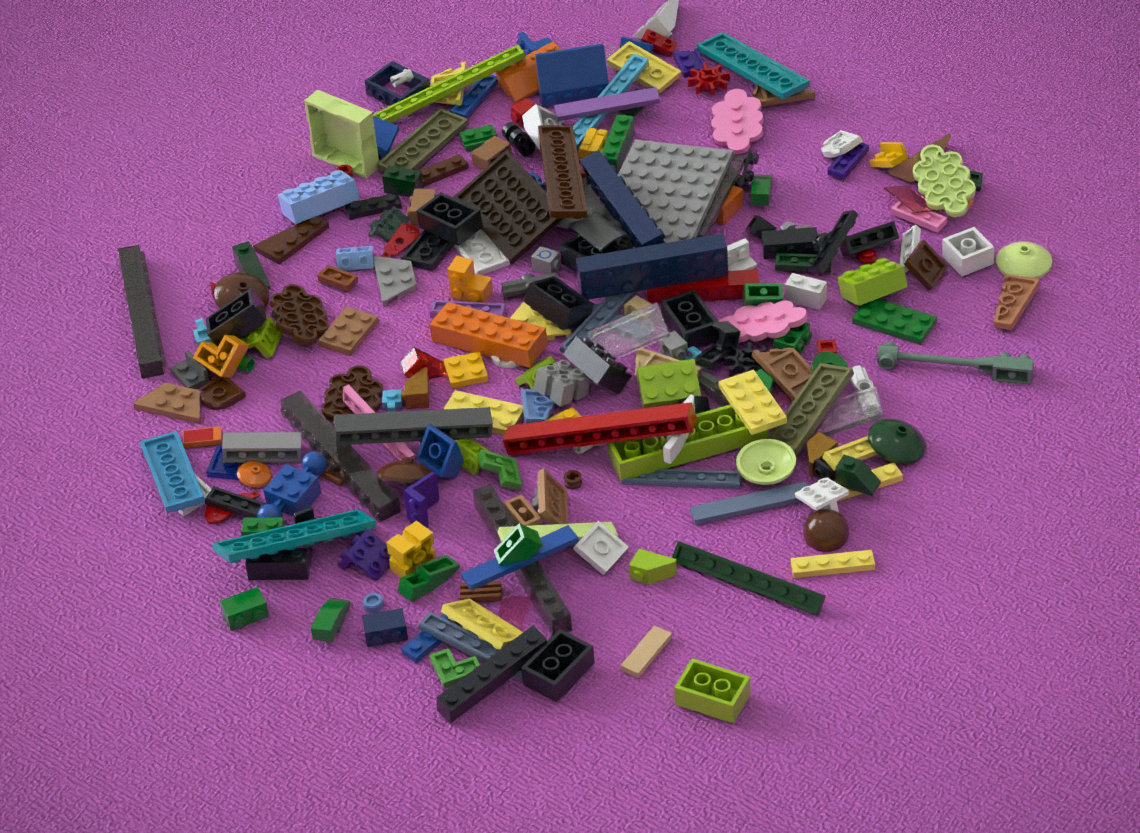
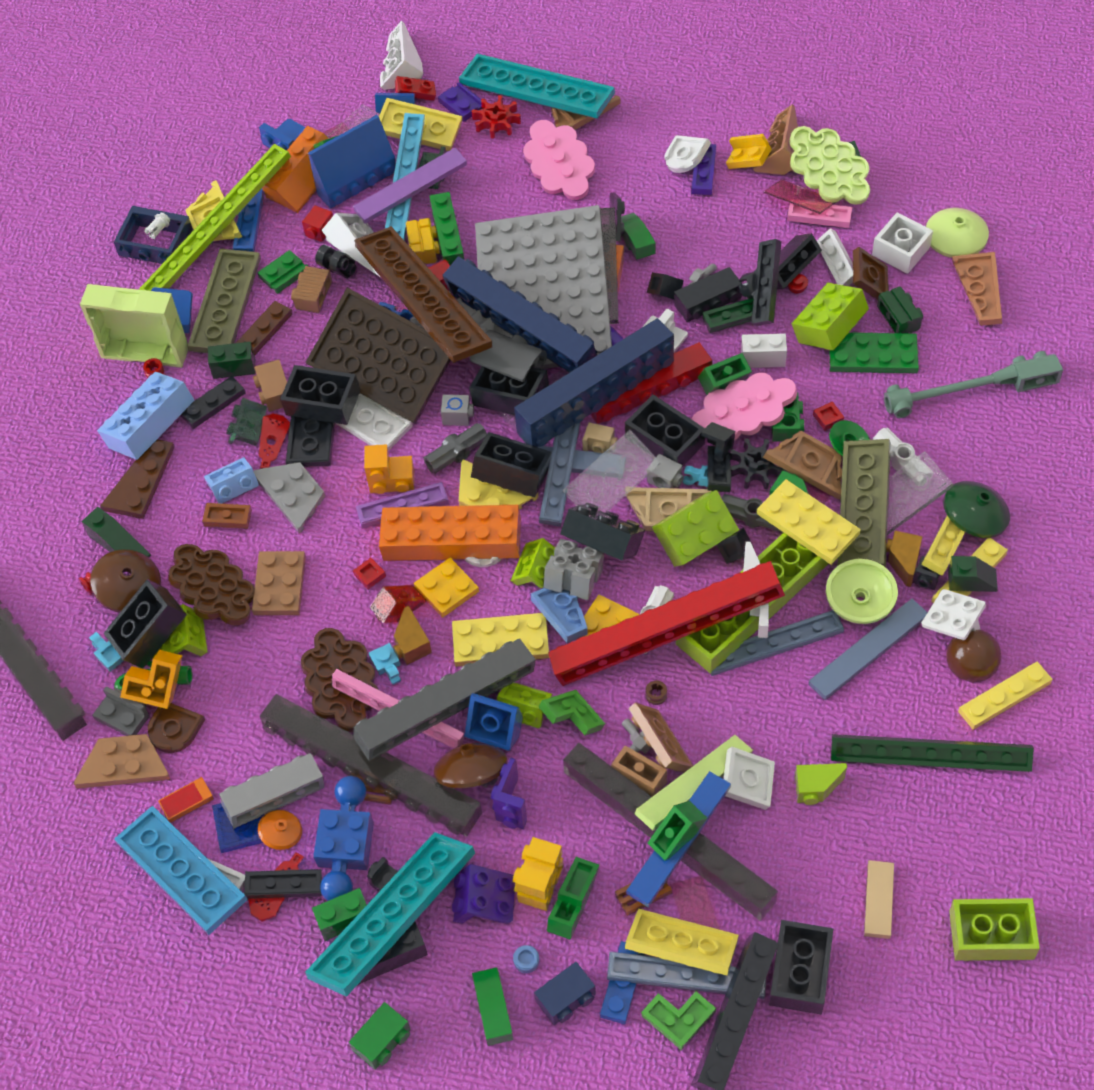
camera: 25 degrees left, 15 degrees up
none -> red plate [353,557,386,590]
none -> dark green brick [877,286,923,333]

